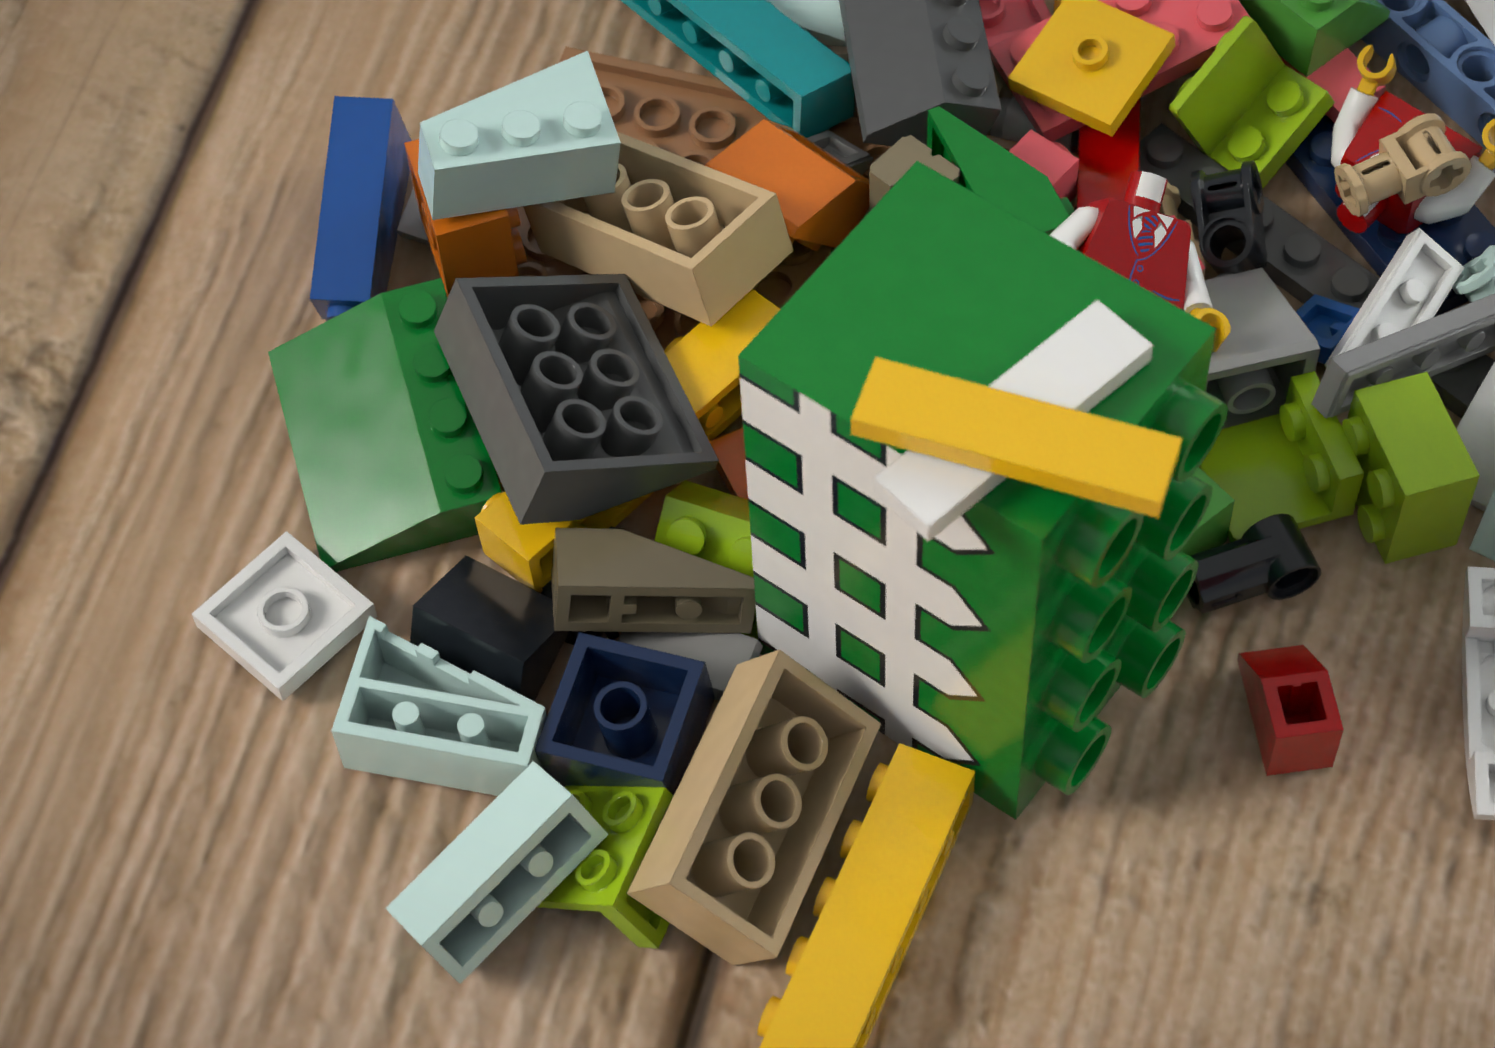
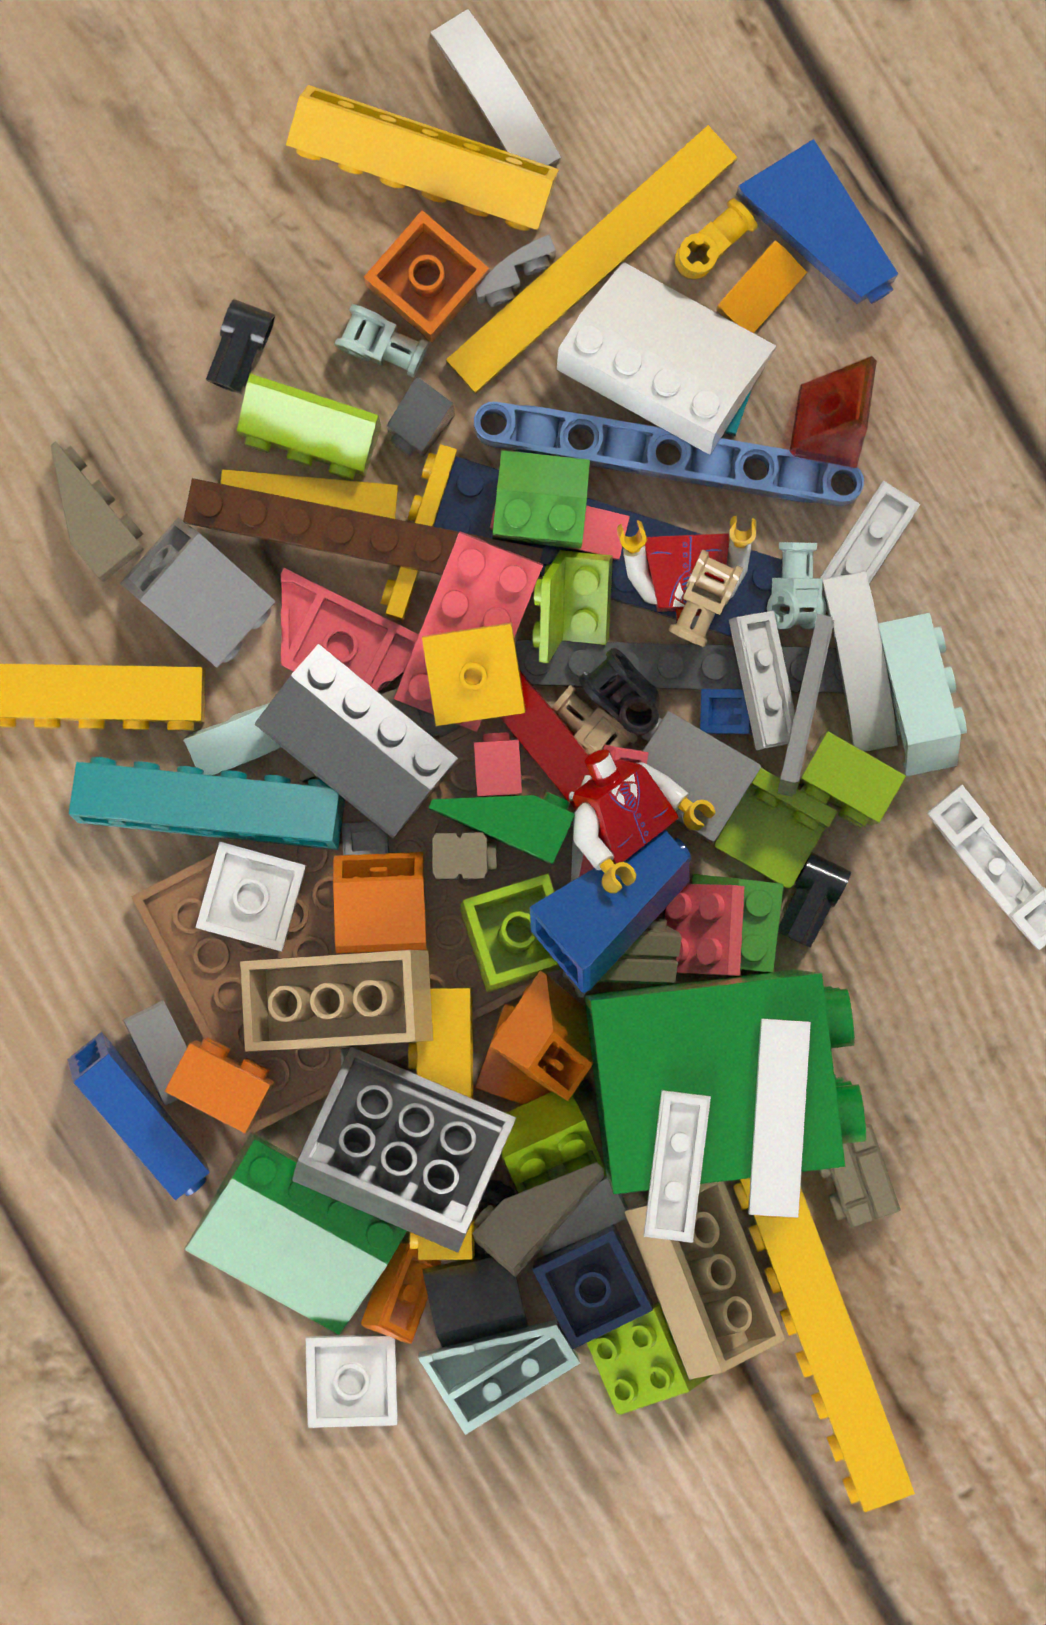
camera: 50 degrees left, 30 degrees up
light aqua brick [385,761,609,984] -> none
light aqua wedge [418,51,621,220] -> none
yellow tile [851,357,1182,518] -> none
red slope [1237,645,1344,776] -> none
none -> white plate [195,842,307,952]
none -> orange slope [361,1243,442,1344]
none -> white tile [644,1090,711,1243]
none -> dark tan brick [819,1124,901,1228]

